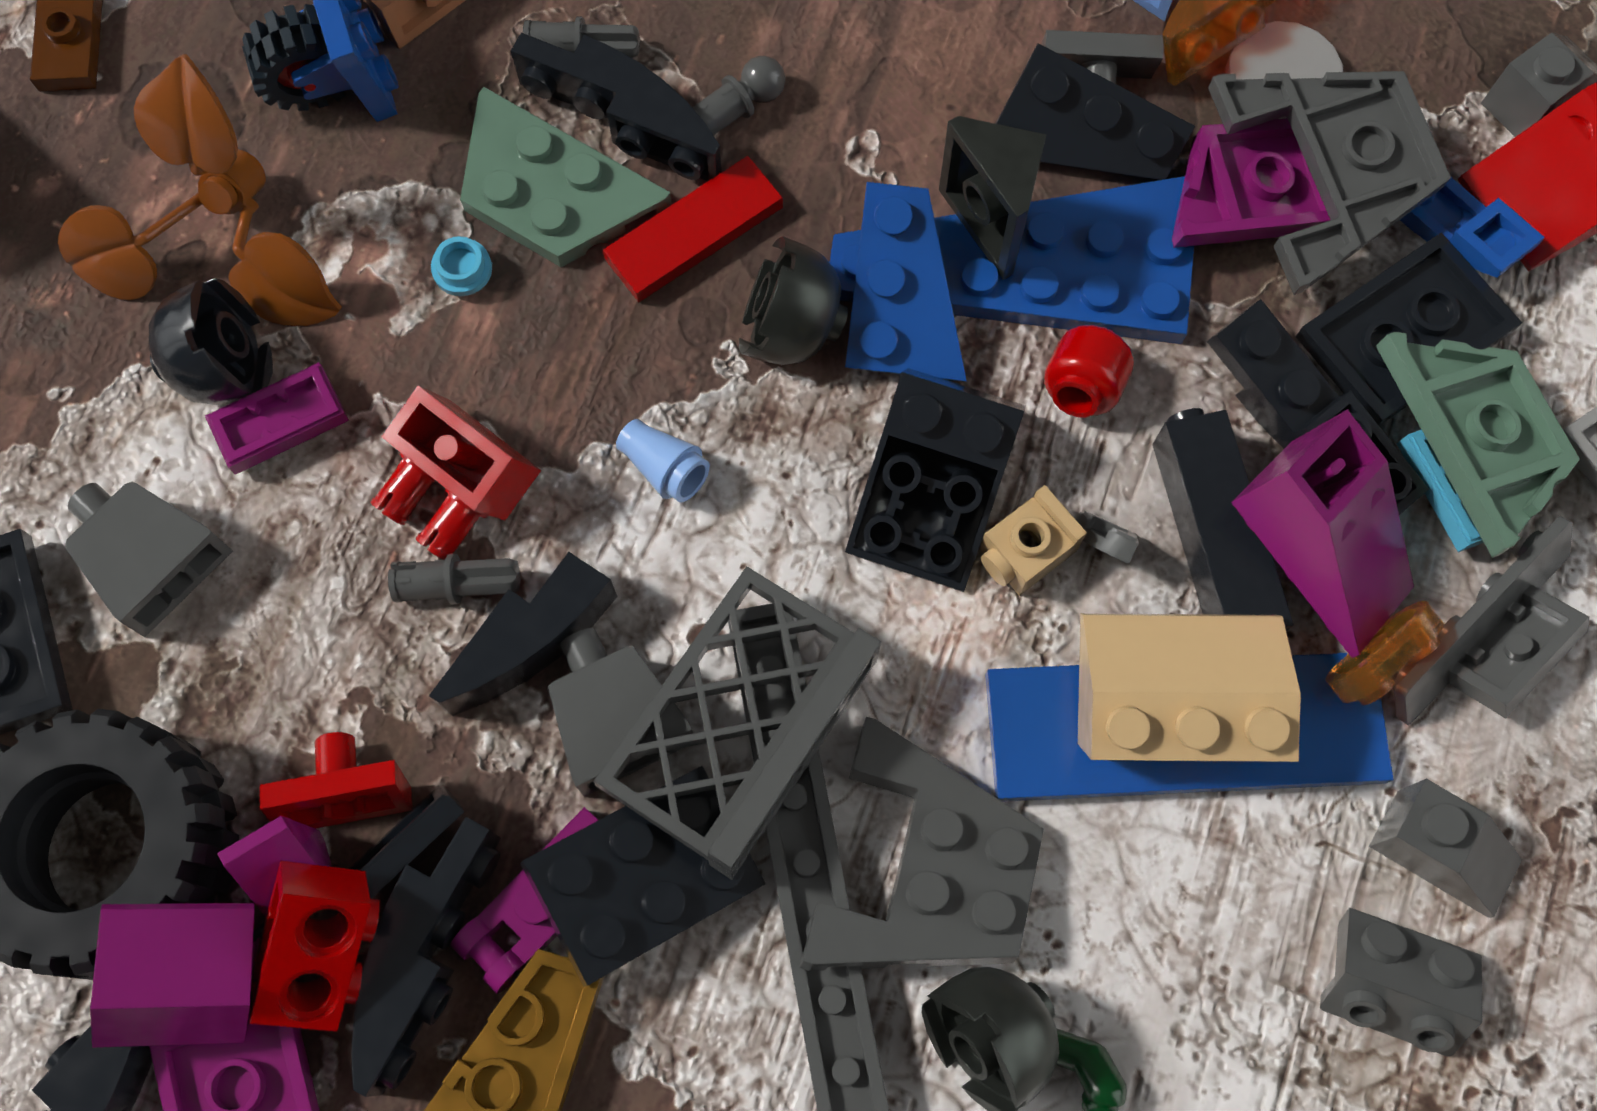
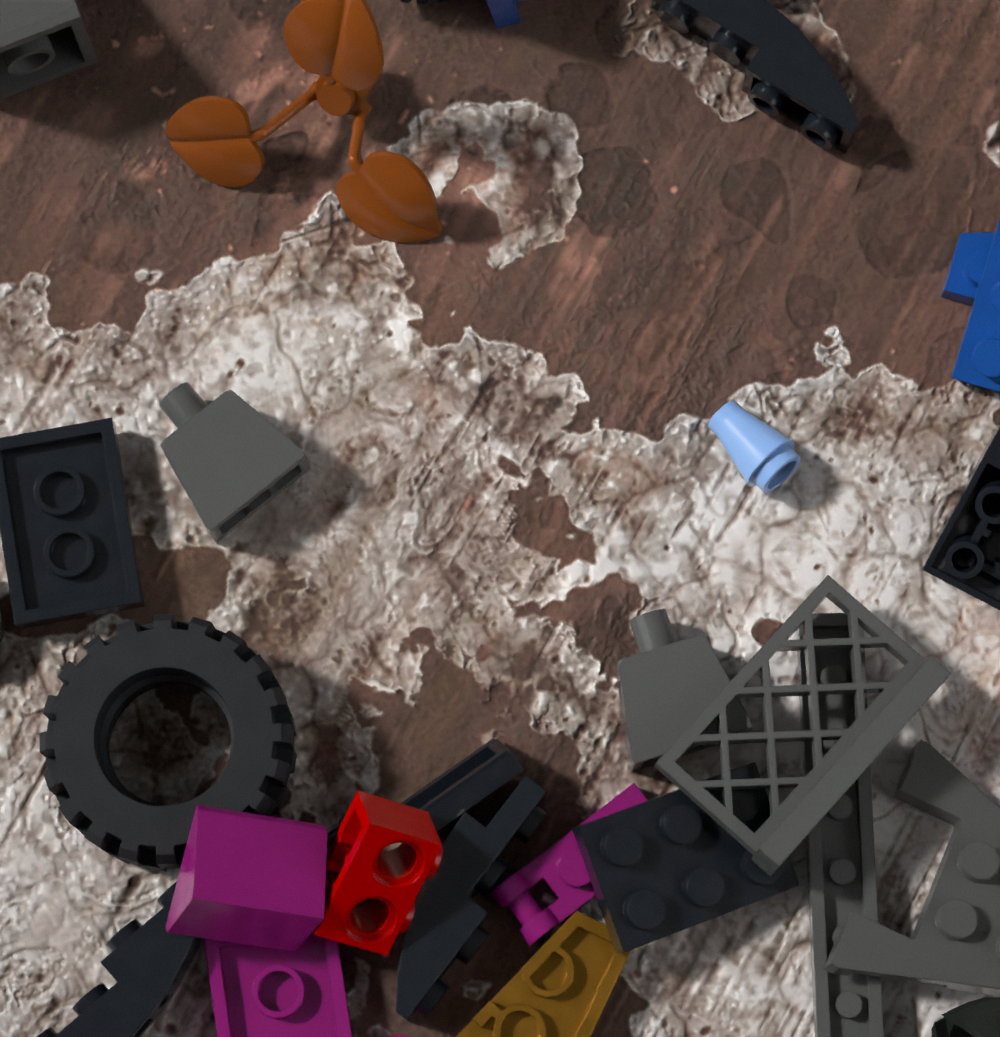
camera: 10 degrees right, 5 degrees up
black cylinder [149,278,273,406] -> none
magenta plate [205,362,349,475] -> none
magenta slope [217,816,332,917] -> none
red tile [260,732,413,829] -> none
red brick [371,385,542,560] -> none
dark grey axle [388,553,521,605] -> none
black slope [429,552,618,716] -> none
medium azure plate [431,236,492,296] -> none
sand green wing [460,87,672,267] -> none
red tile [603,156,783,303] -> none
dark grey pin [692,56,786,135] -> none
pearl dark grey cylinder [739,236,848,365] -> none

